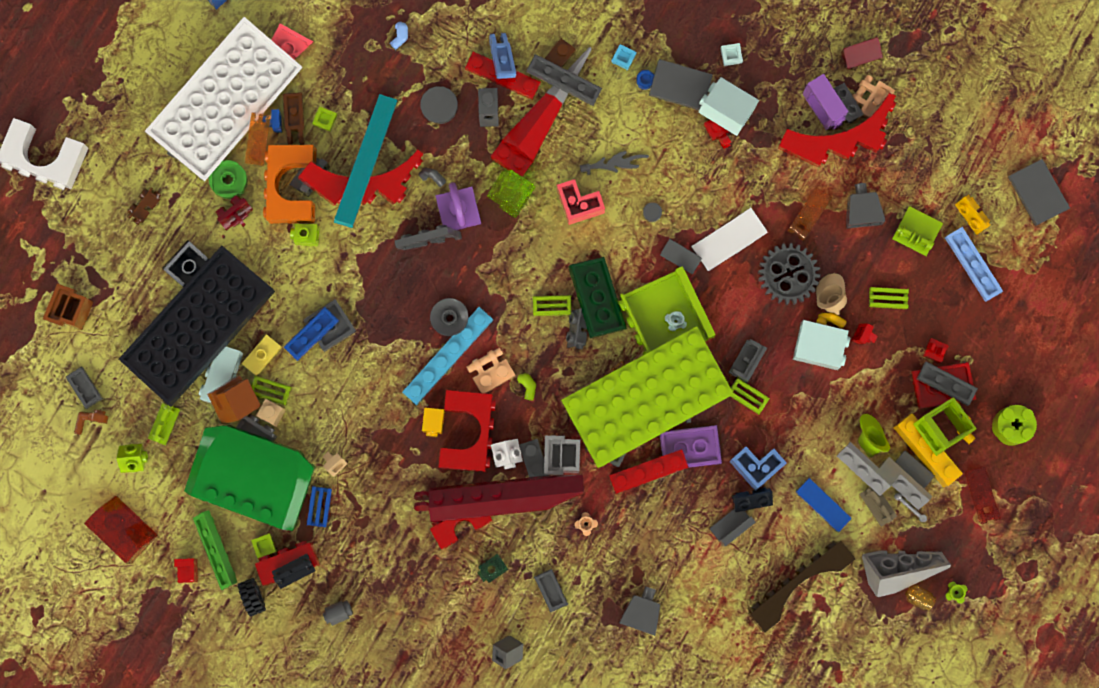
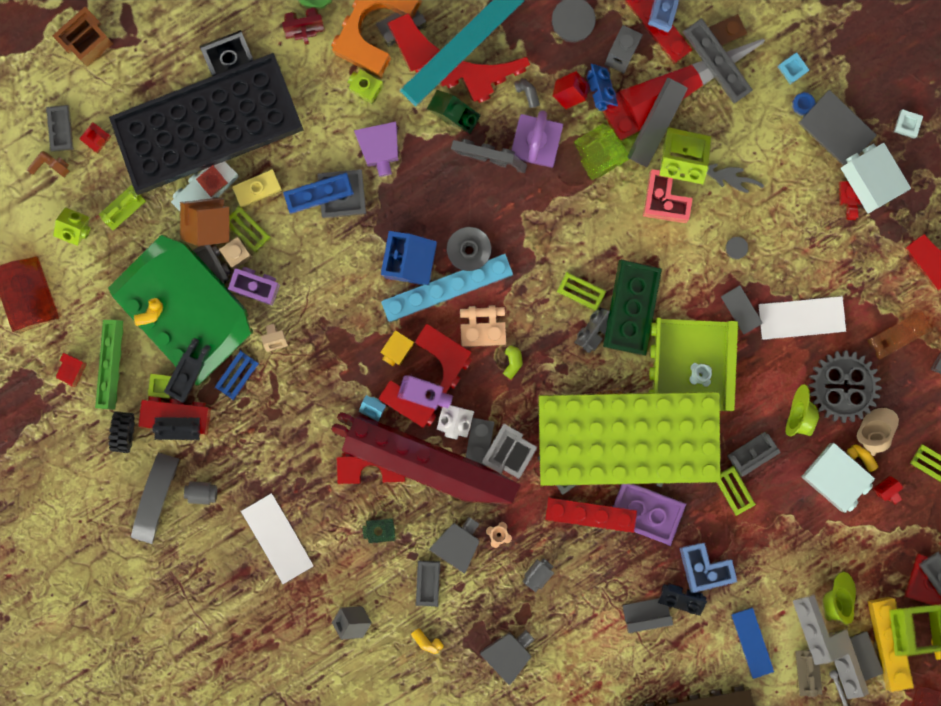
camera: 30 degrees right, 5 degrees up
none -> red tile [79,122,111,154]
none -> dark grey slope [131,452,180,544]
none -> yellow arm [134,298,163,326]
none -> black hinge [164,338,211,403]
none -> clear red plate [196,165,228,197]
none -> medium lavender brick [228,267,280,306]
none -> white sticker [241,493,313,584]
none -> medium lavender torso [354,122,398,177]
none -> medium azure plate [359,395,386,422]
none -> blue slope [381,231,437,286]
none -> medium lavender torso [397,376,452,409]
none -> yellow arm [411,628,444,654]
none -> dark green slope [427,90,481,134]
none -> dark grey torso [429,517,480,574]
none -> dark grey brick [522,558,554,592]
none -> red panel [552,71,589,109]
none -> blue hinge [587,64,618,111]
none -> dark grey tile [627,78,688,167]
none -> lime window [659,127,711,184]
none -> lime piece [785,384,819,436]

